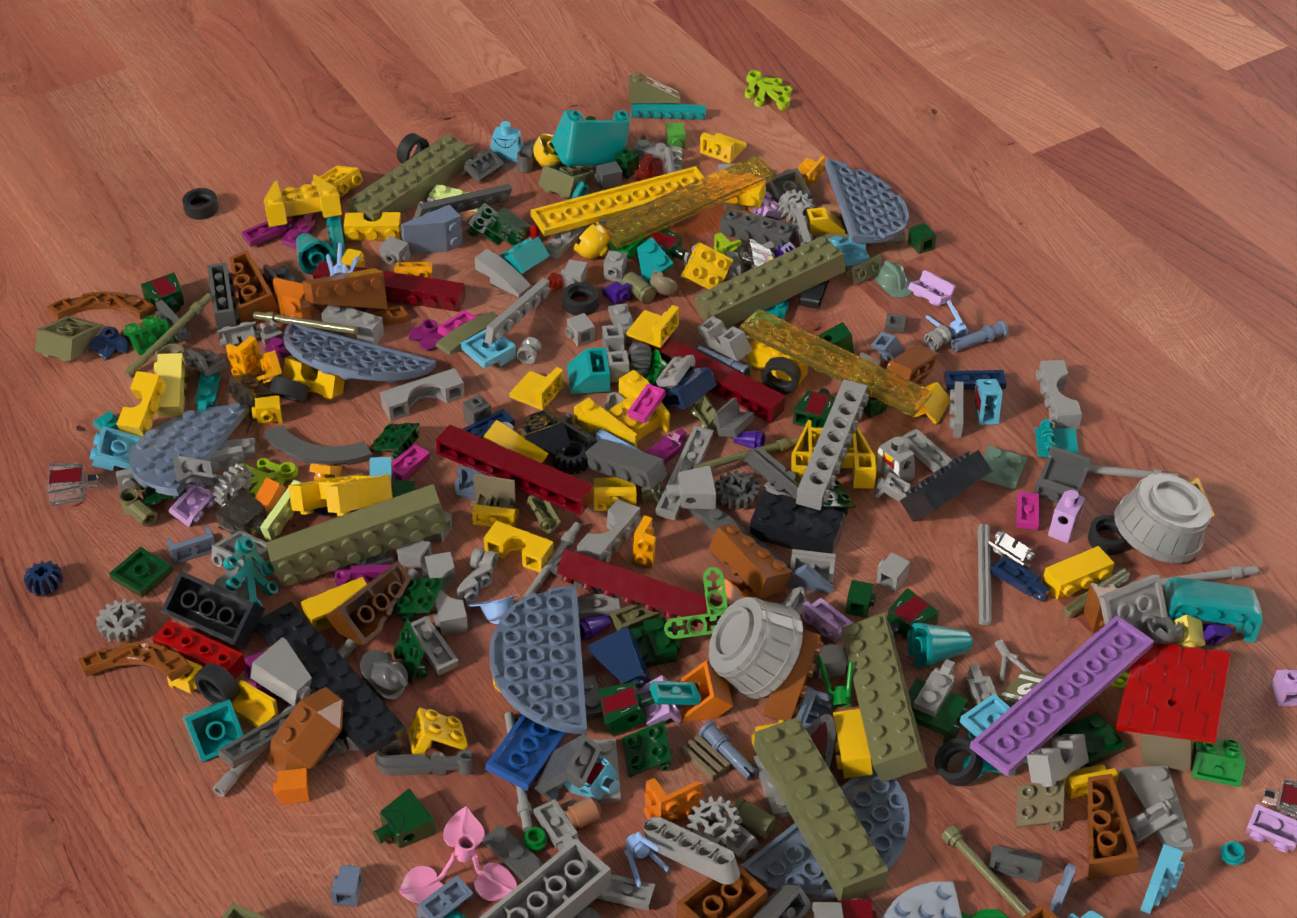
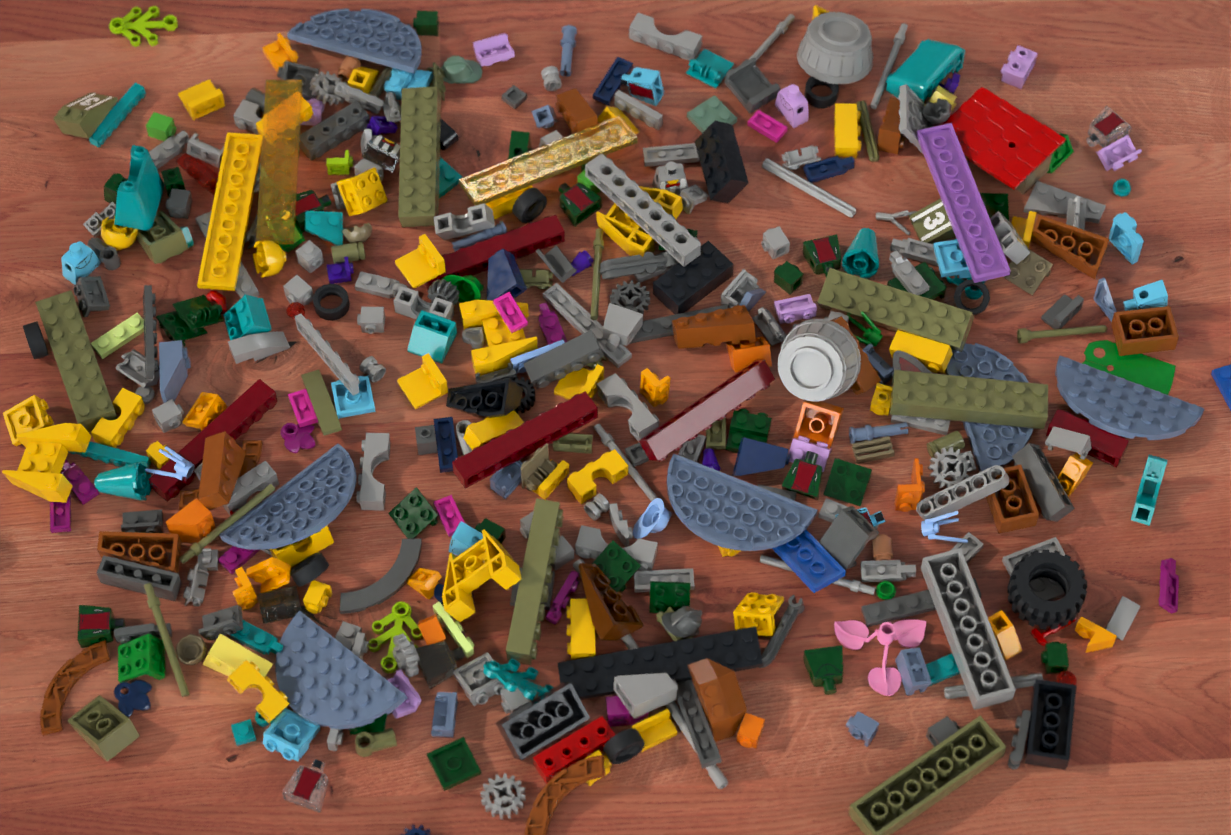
camera: 60 degrees left, 15 degrees up
dark grey bracket [173,455,222,489] -> none
teal slope [181,699,243,762] -> none
teal plate [649,681,701,705] -> none
light grey plate [656,355,695,388] -> none
bright green beam [664,567,728,639] -> none
light blue plant [926,300,969,339] -> none

